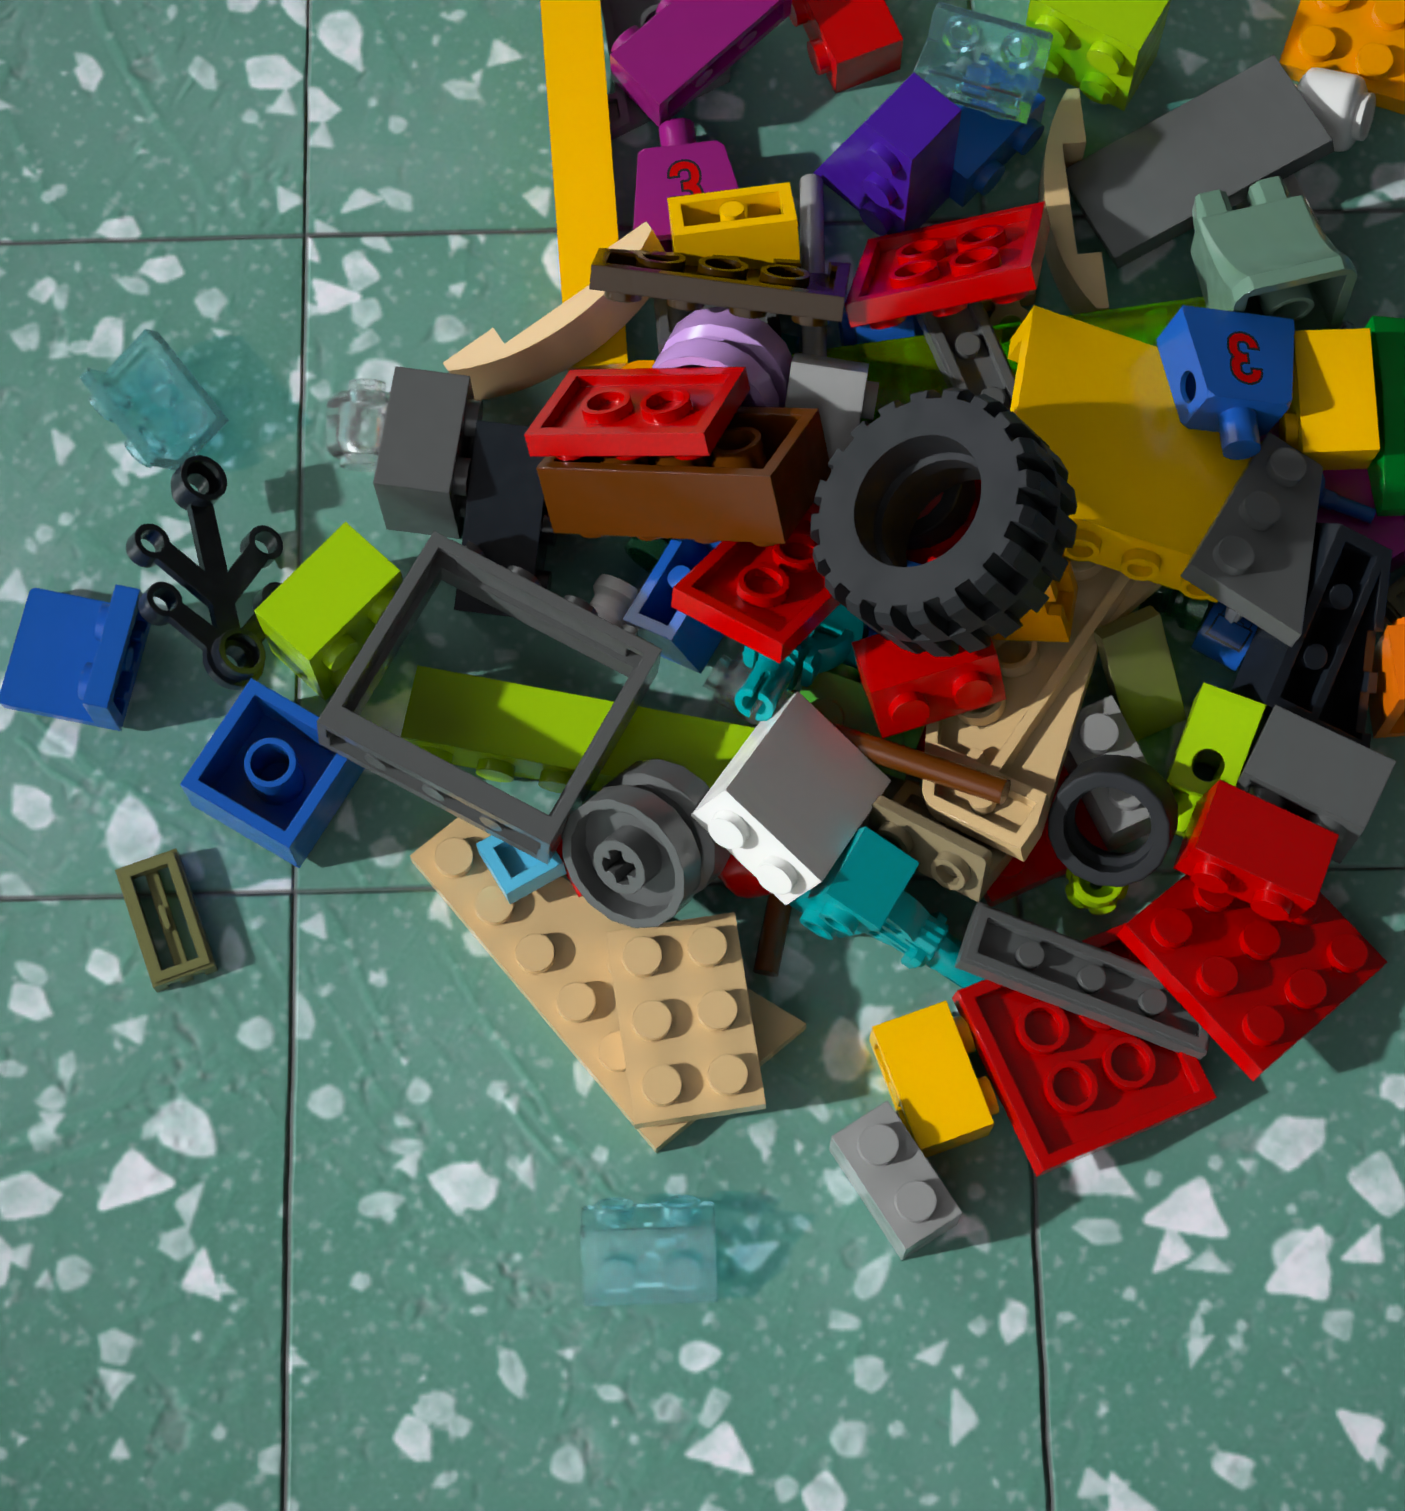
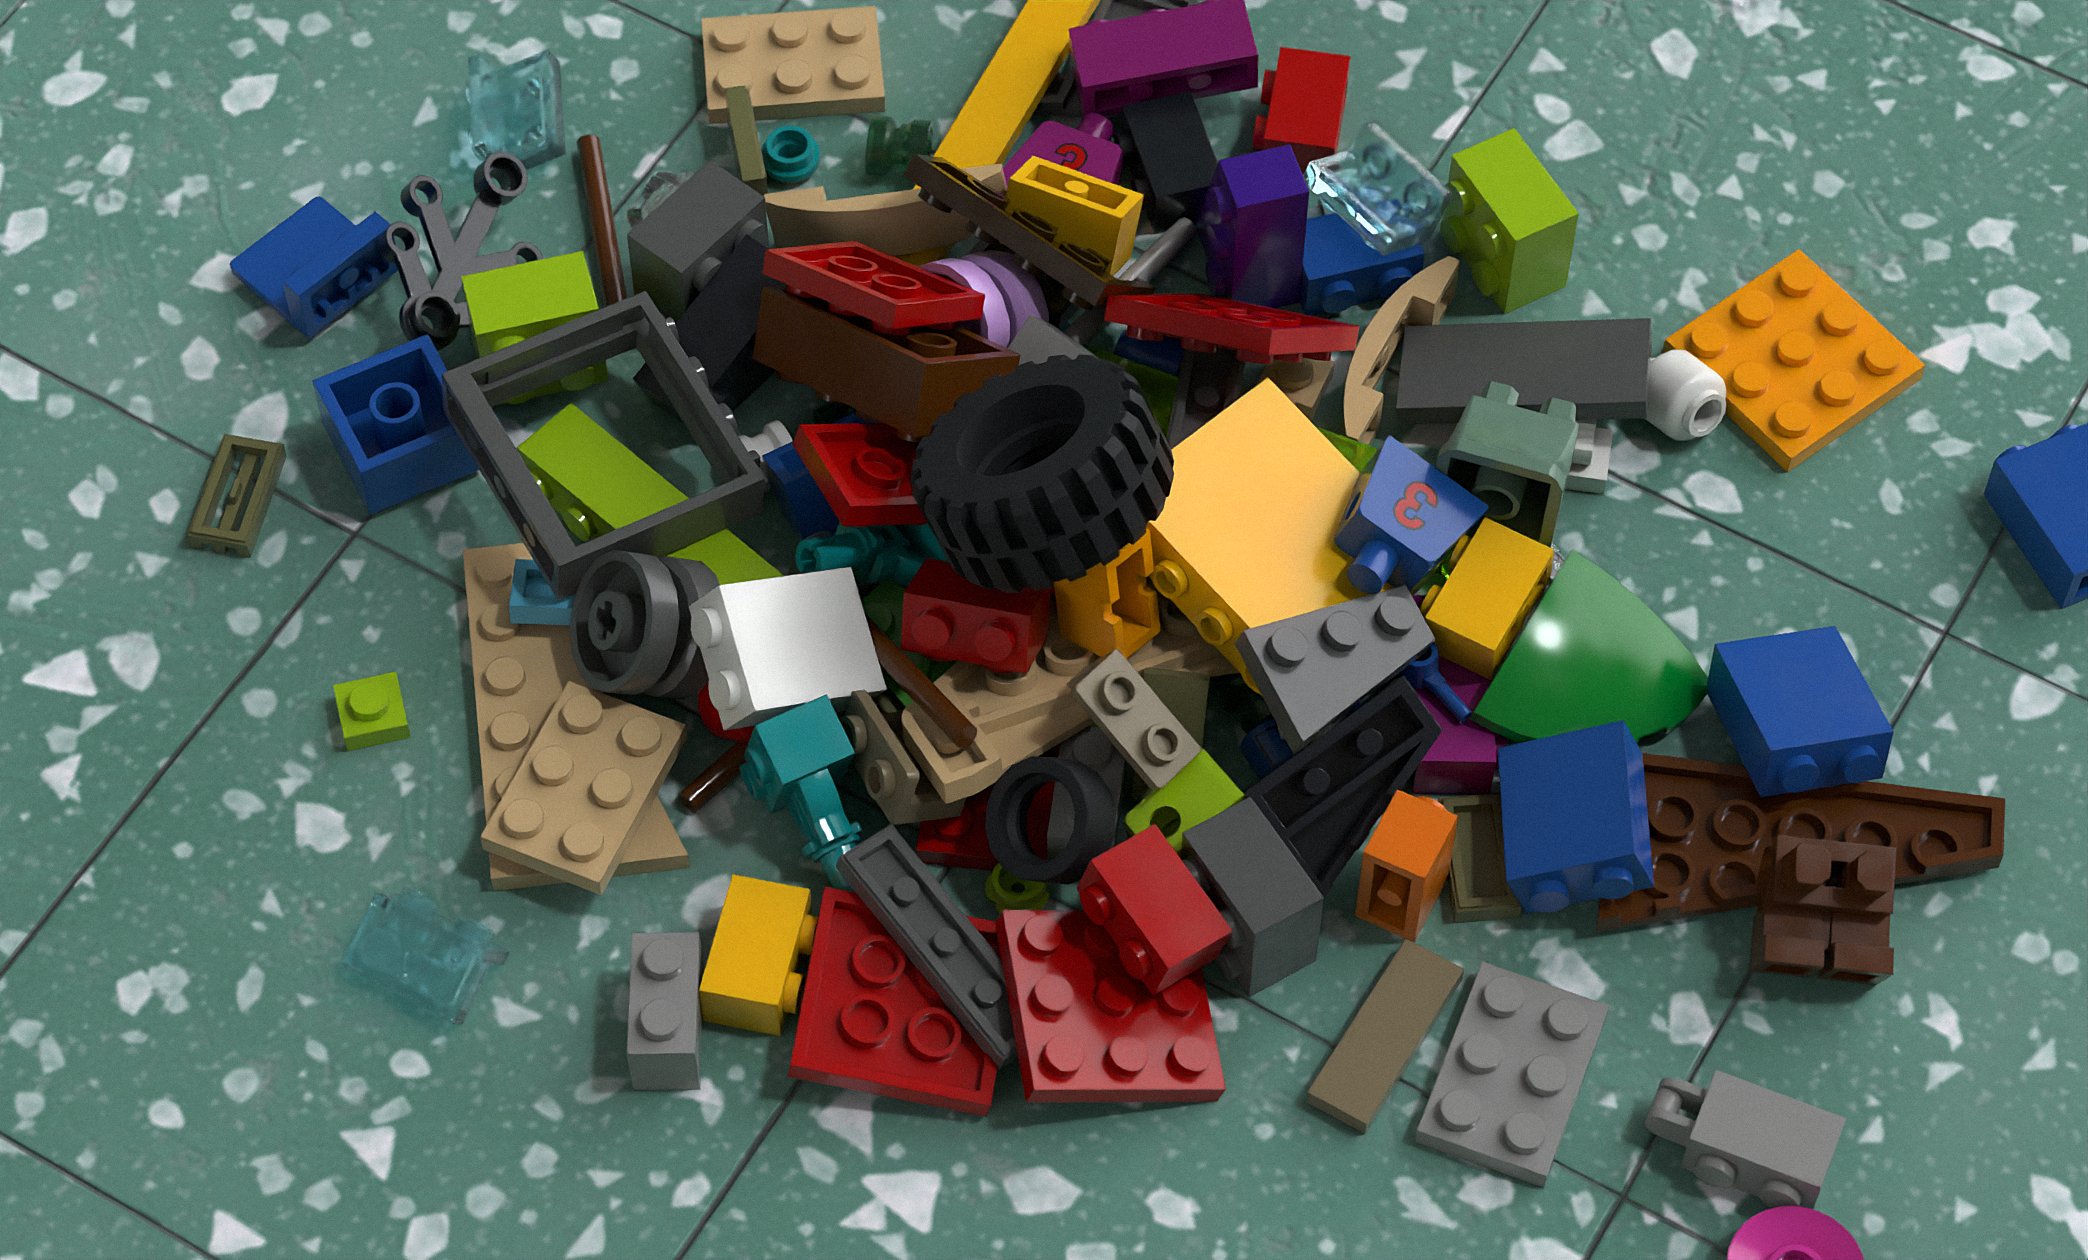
camera: 30 degrees right, 15 degrees down
none -> lime plate [333,671,411,752]
none -> reddish brown bar [577,134,627,308]
none -> tan plate [701,6,885,124]
none -> olive tile [725,85,768,215]
none -> teal plate [761,125,820,182]
none -> clear green wheel [865,115,933,176]
none -> dark tan bracket [1067,648,1202,791]
none -> black brick [1113,91,1218,234]

